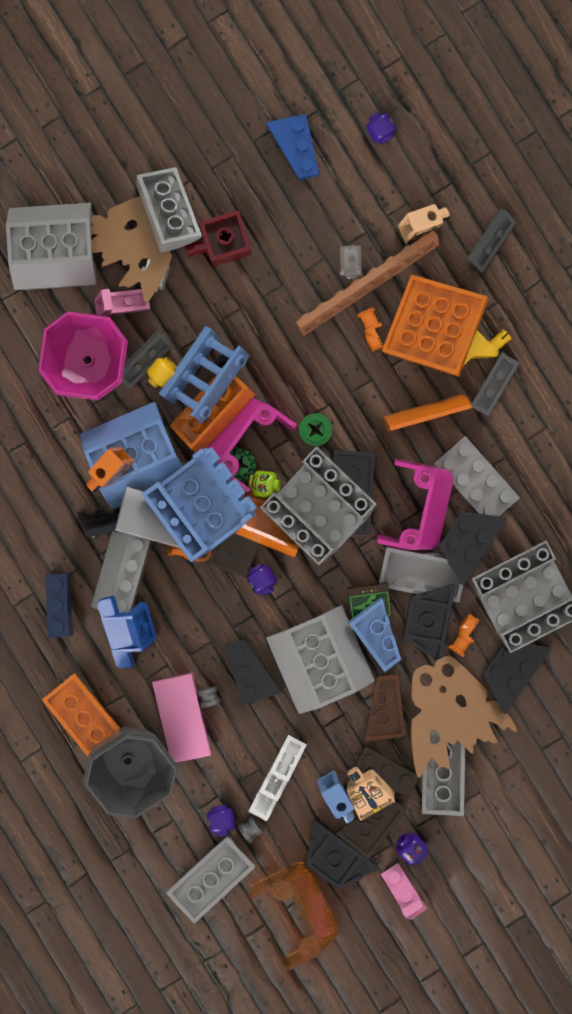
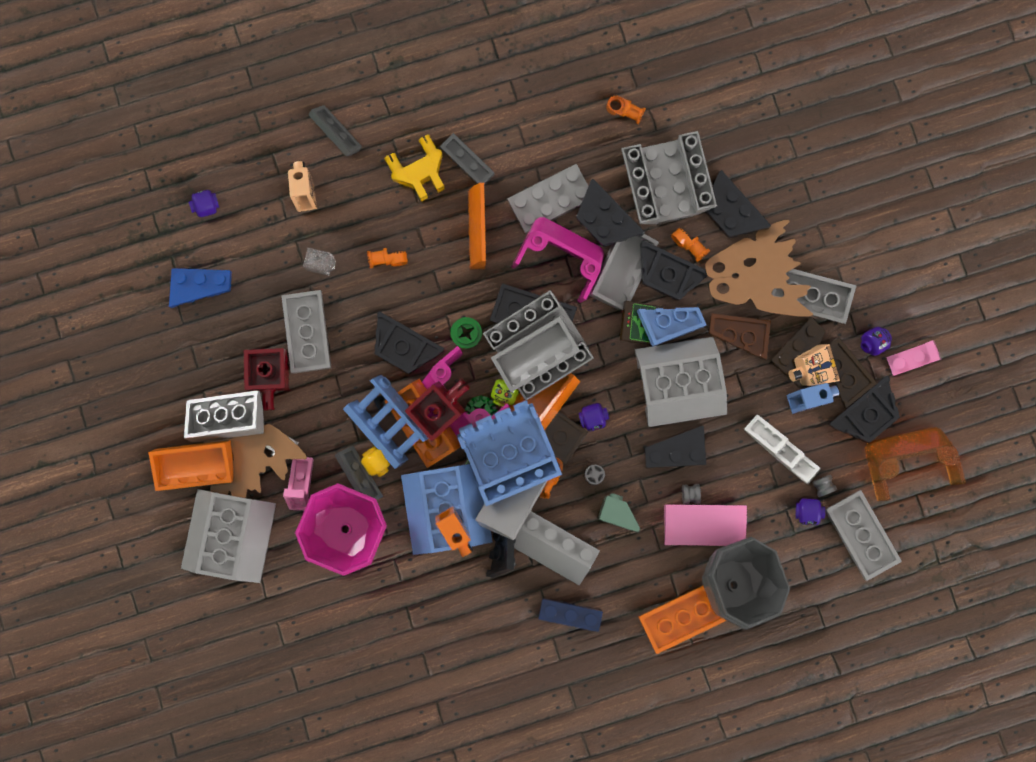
camera: 75 degrees left, 5 degrees down
blue plate [97,595,157,668] -> none
nougat plate [296,230,439,336] -> none
orange plate [382,275,489,377] -> none
none -> orange slope [148,440,233,491]
none -> light grey plate [281,290,331,374]
none -> black wing [374,311,445,374]
none -> dark red brick [405,379,470,442]
none -> light grey slope [491,317,581,392]
none -> flat silver wheel [584,465,605,485]
none -> sand green slope [597,493,640,532]

